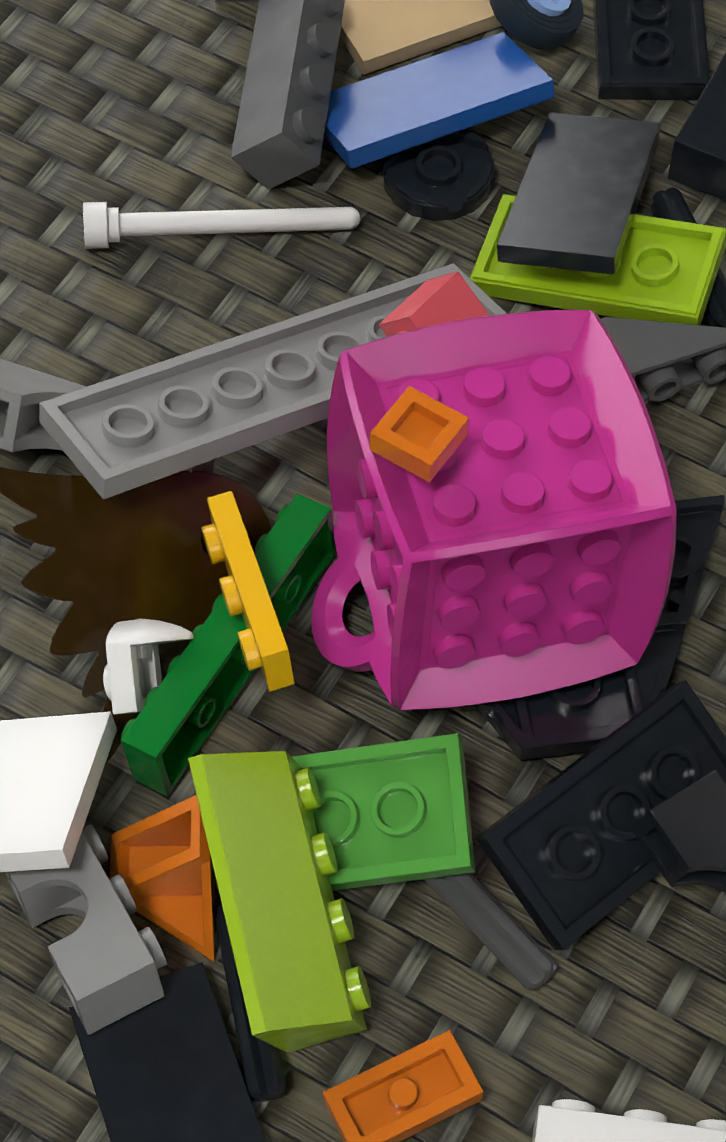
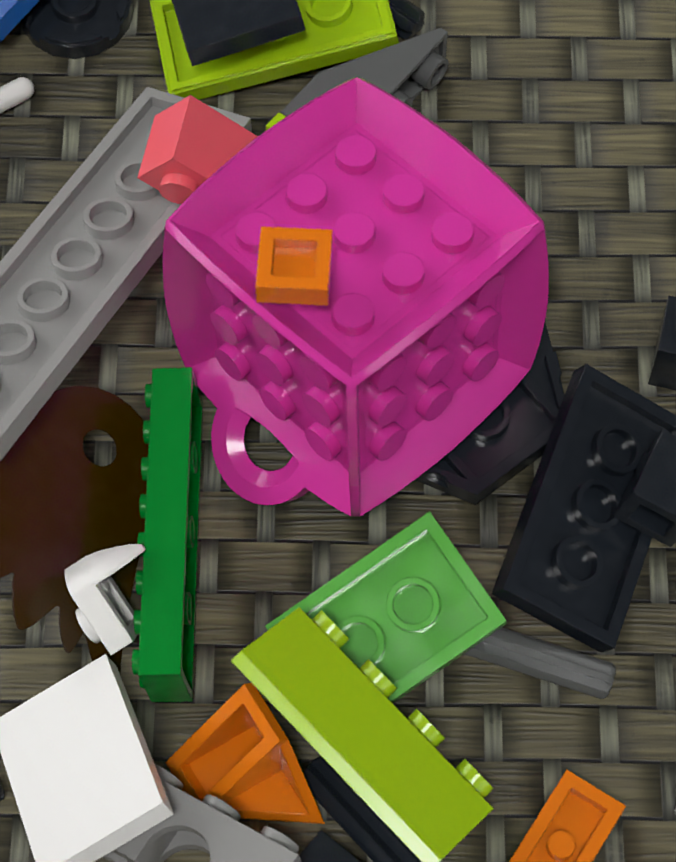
camera: 30 degrees left, 5 degrees up
yellow plate [201,491,295,692] -> none

